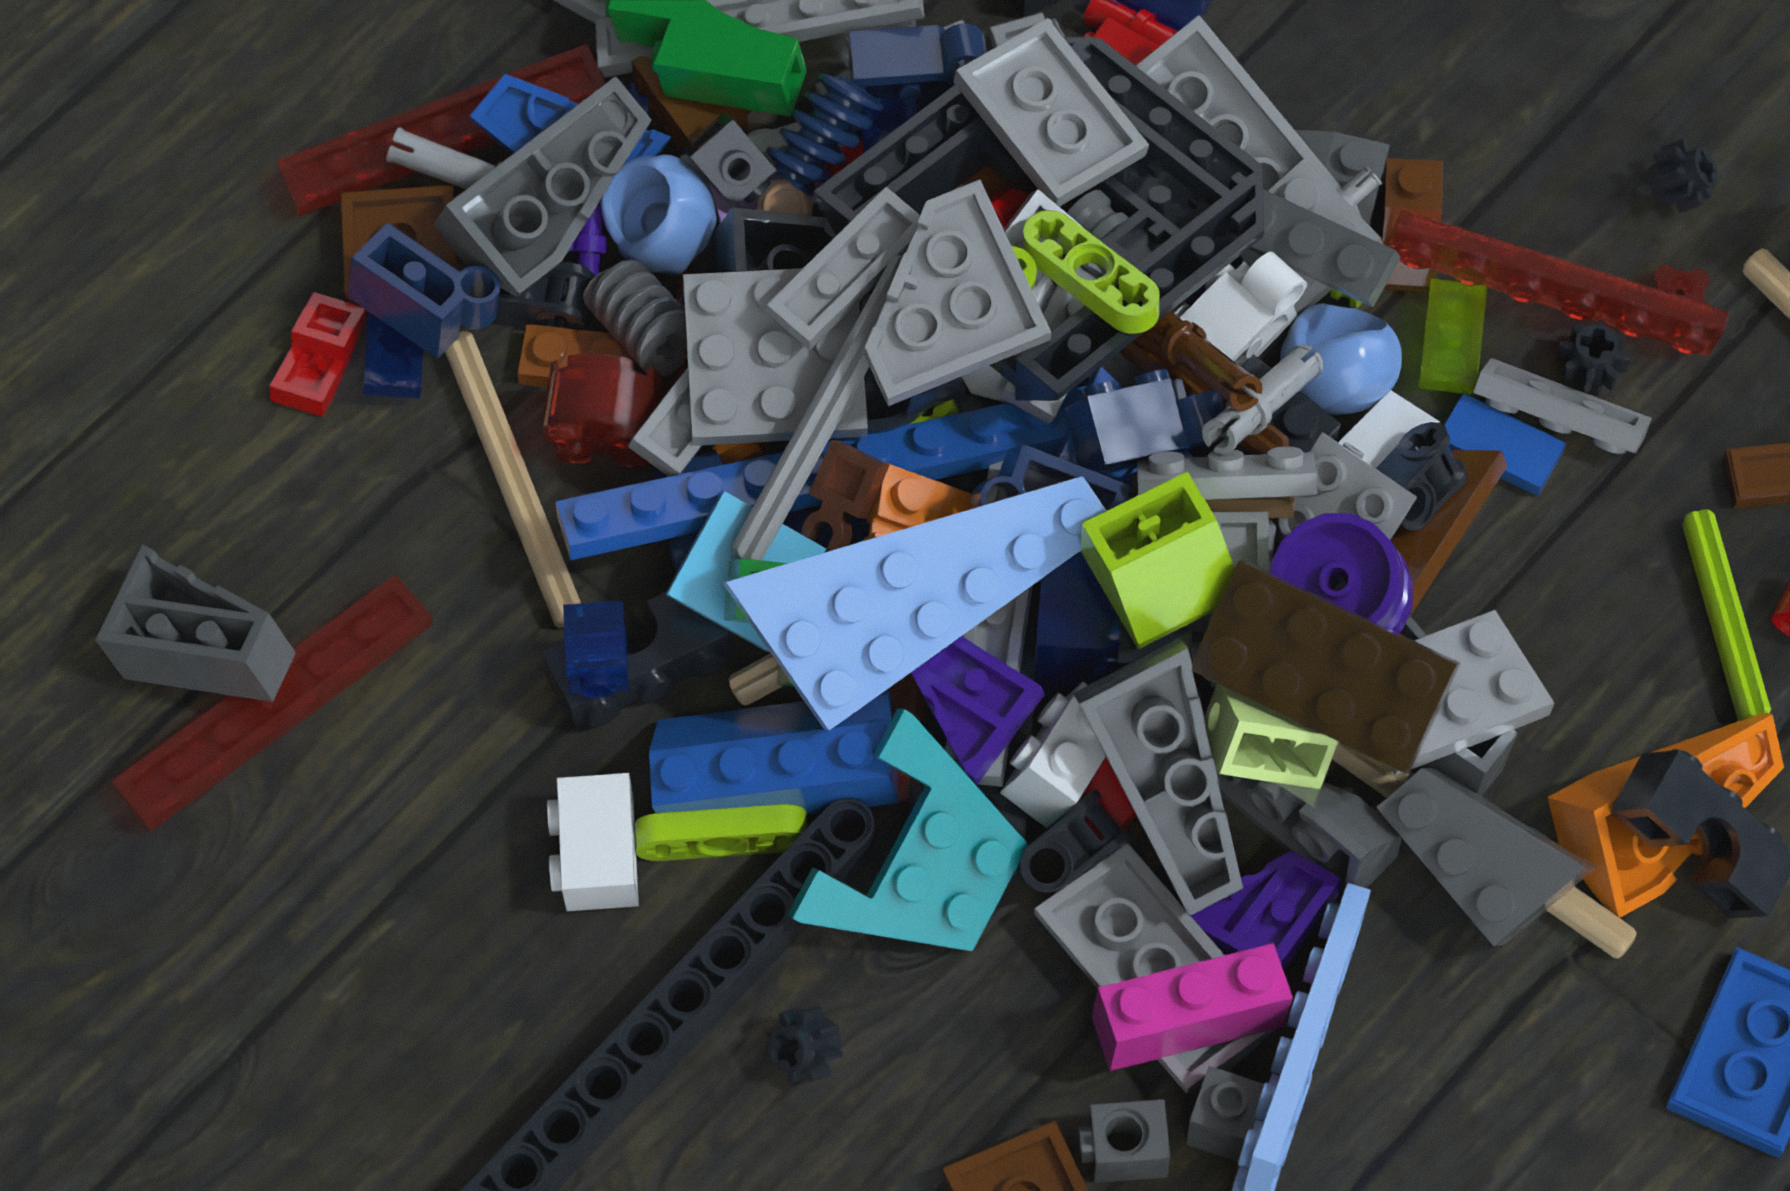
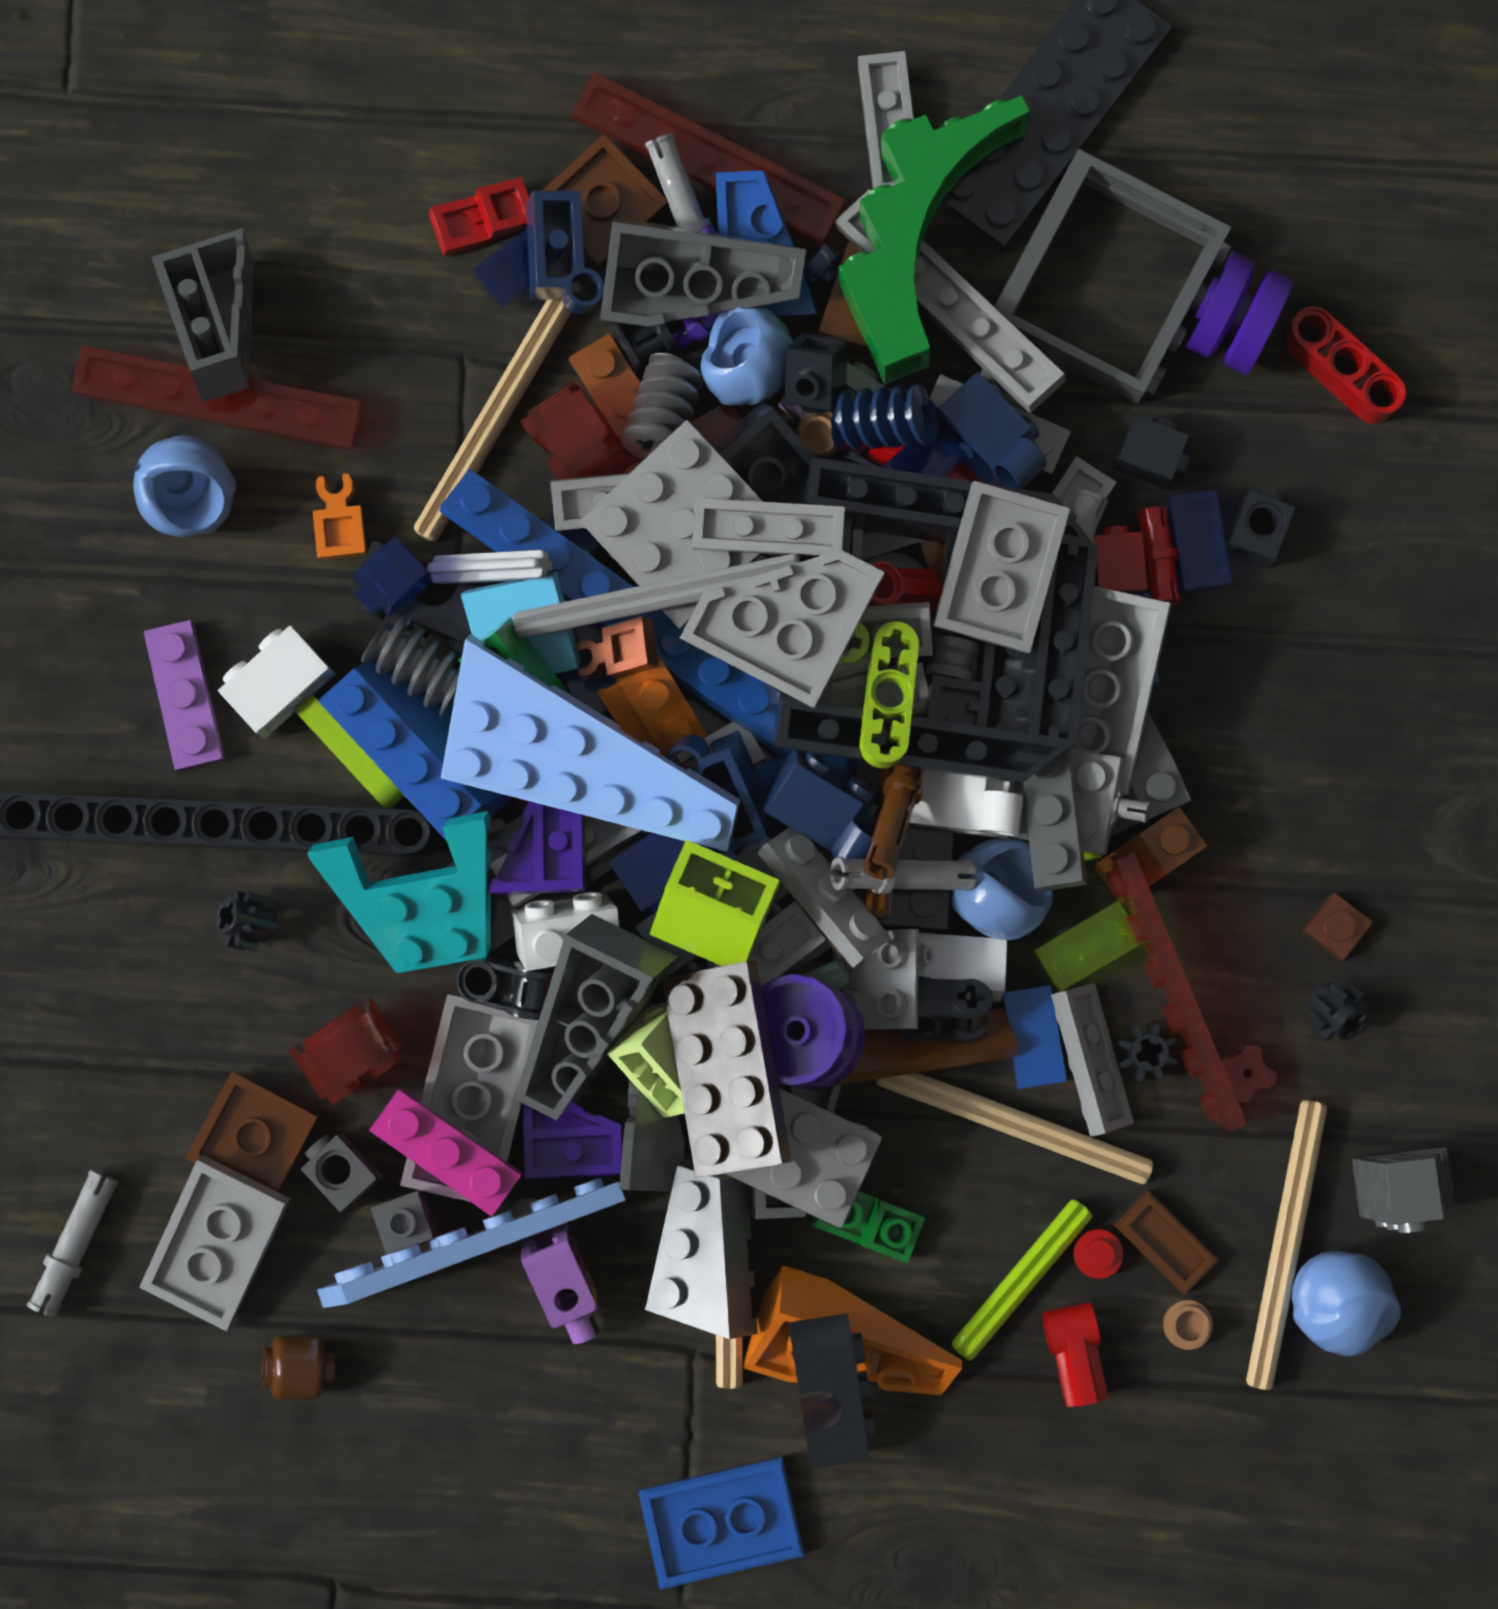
camera: 50 degrees right, 20 degrees up
none -> medium blue piece [133,435,236,537]
none -> medium lavender plate [144,620,225,772]
none -> clear red brick [288,997,403,1105]
none -> orange plate [313,473,367,561]
none -> flat silver piece [361,617,460,718]
none -> light grey axle [427,550,552,584]
none -> medium lavender torso [521,1222,600,1344]
none -> green slope [810,1191,925,1263]
none -> tan axle [876,1073,1153,1184]
none -> red plate [1073,1229,1123,1279]
none -> copper plate [1302,892,1373,961]

